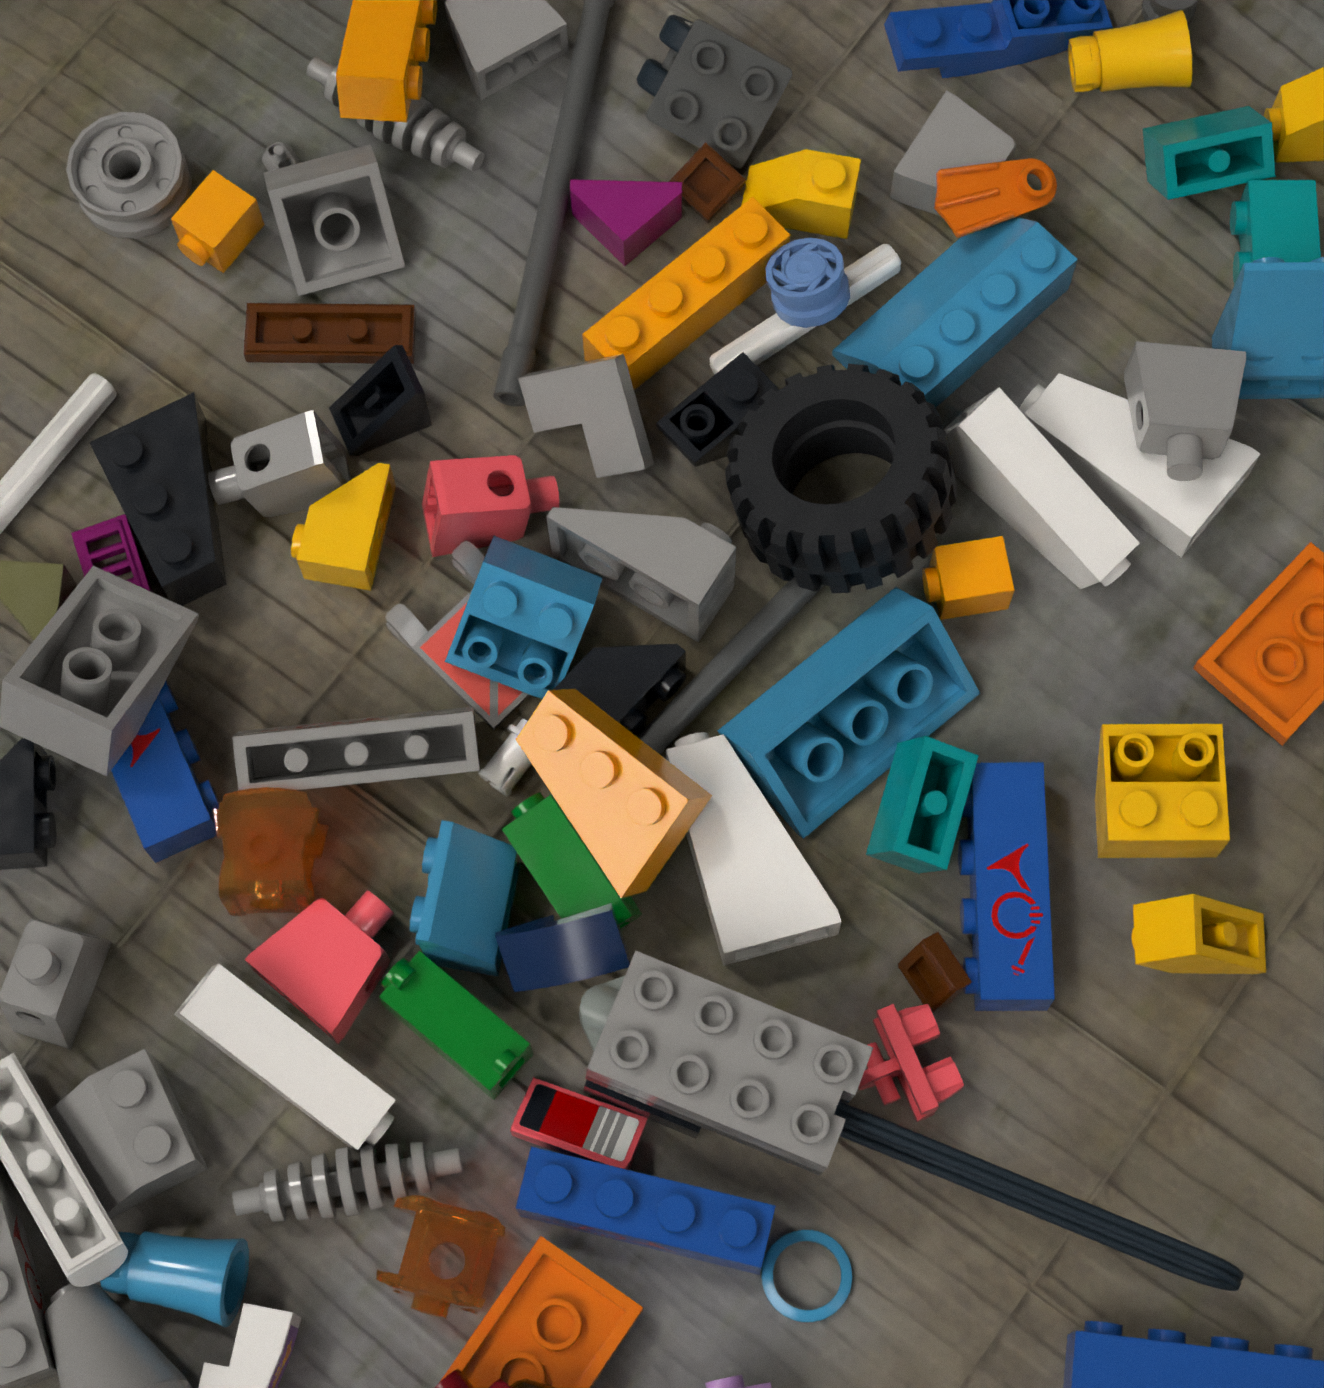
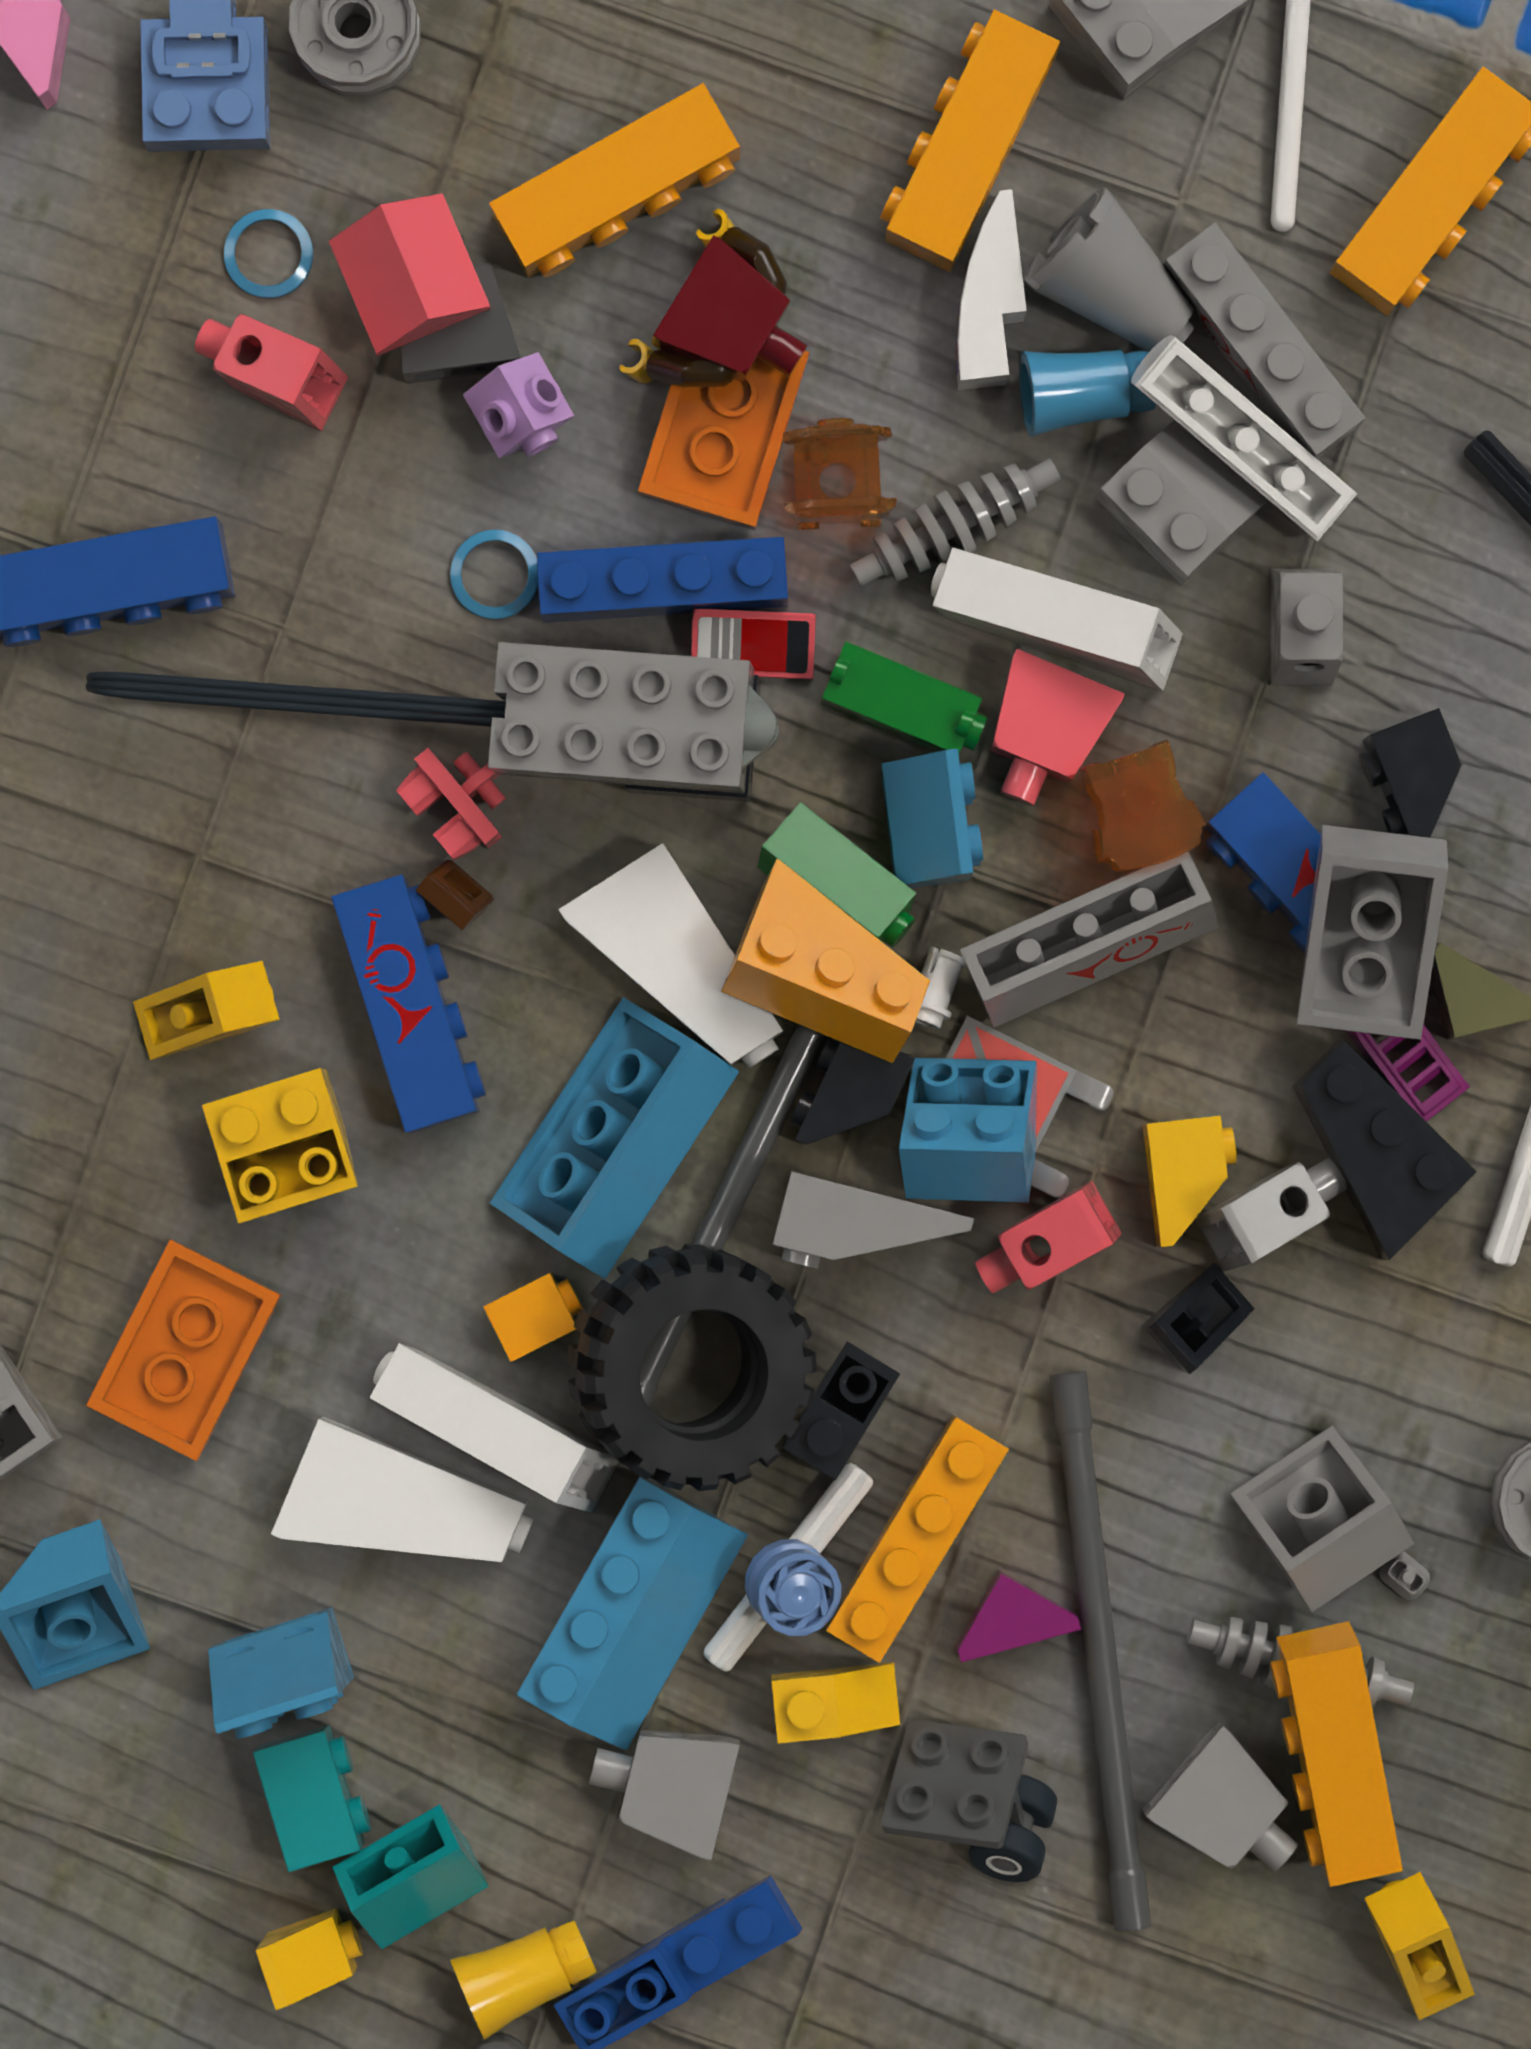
camera: 160 degrees right, 15 degrees up
light orange brick [171,170,265,273] -> none
reddish brown tile [244,303,416,364] -> none
dark blue slope [495,903,631,992] -> none
light grey tile [518,354,654,478] -> none
reddish brown tile [669,142,746,224] -> none
teal brick [866,736,979,874] -> none
orange piece [934,158,1057,238] -> none
light grey torso [1124,341,1246,481] -> none

